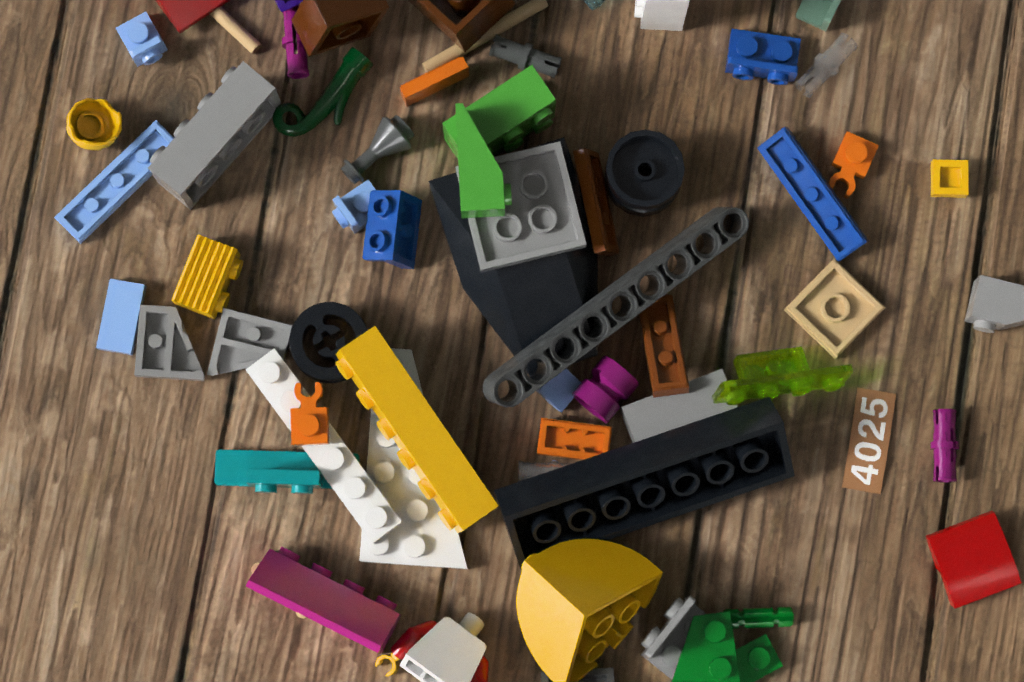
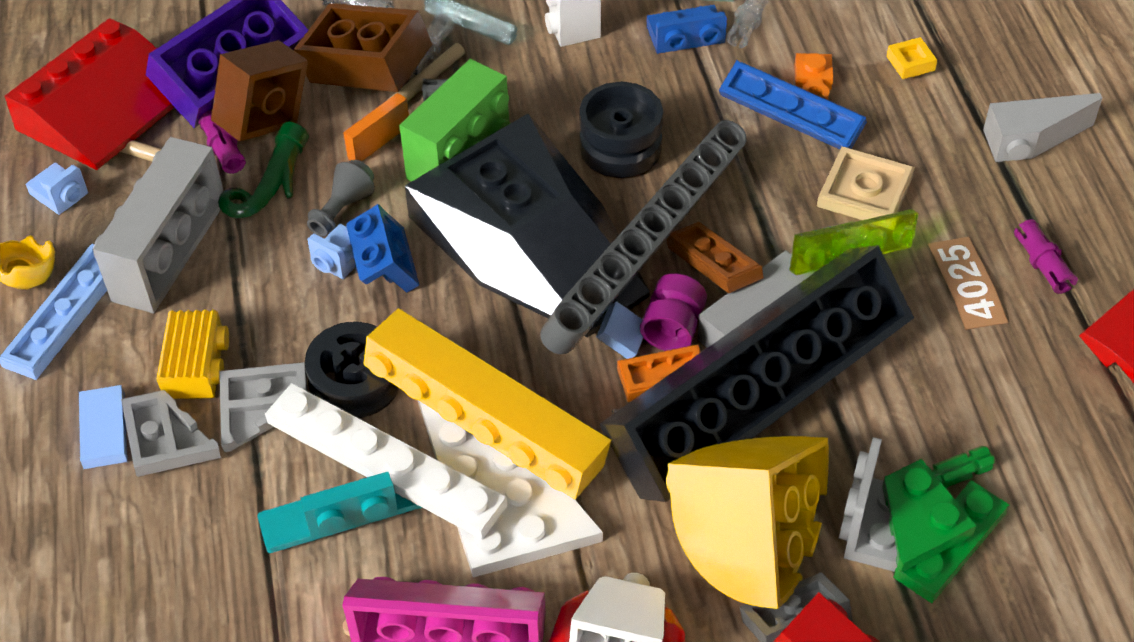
camera: 20 degrees left, 30 degrees down
orange plate [290,382,329,446] -> none
bright green slope [455,103,512,218] -> none
light grey plate [455,141,587,273] -> none
dark orange tile [573,148,619,257] -> none

